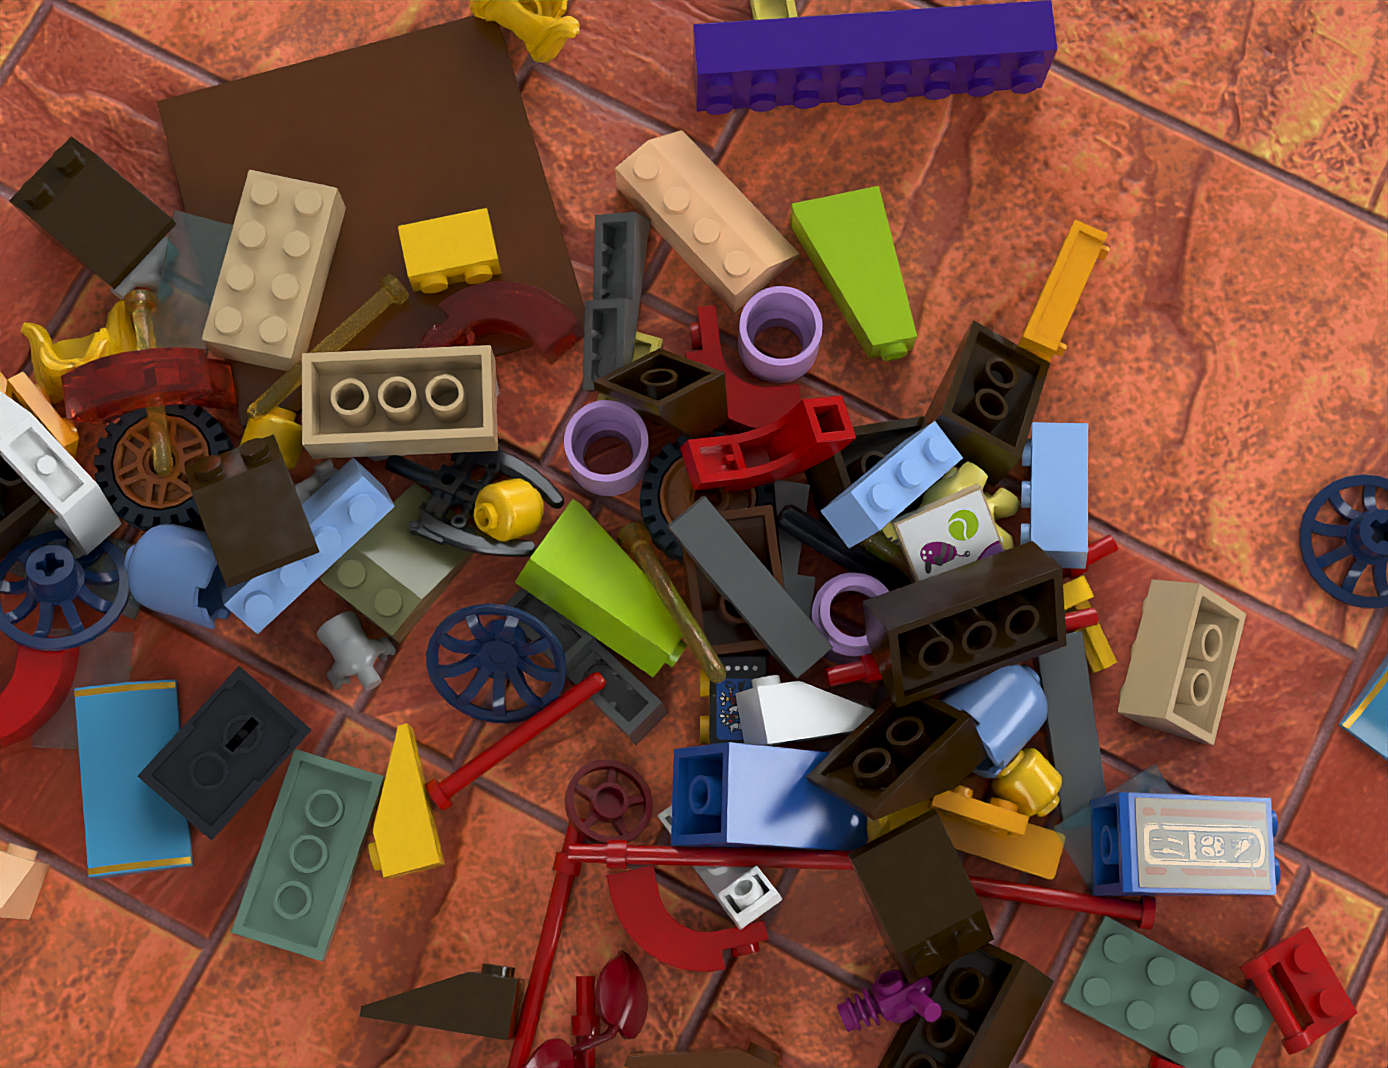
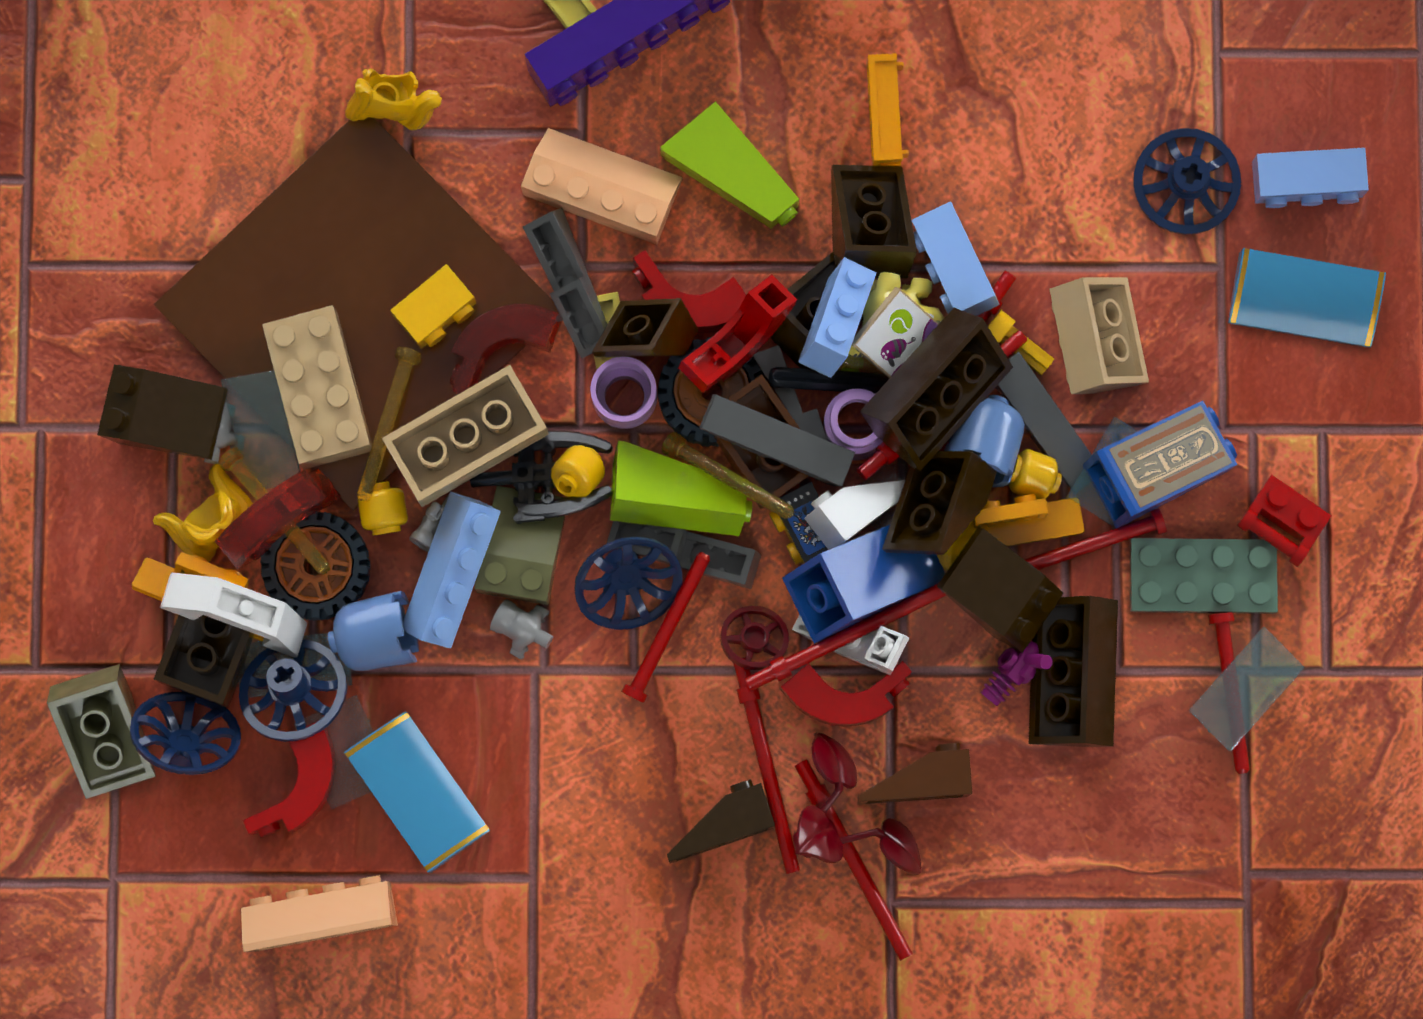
camera: 25 degrees left, 5 degrees up
black piece [137,666,311,841] -> none
dark brown slope [184,434,320,588] -> none
sand green plate [231,749,385,961] -> none
yellow slope [368,723,445,879] -> none
lavender piece [738,286,823,383] -> none

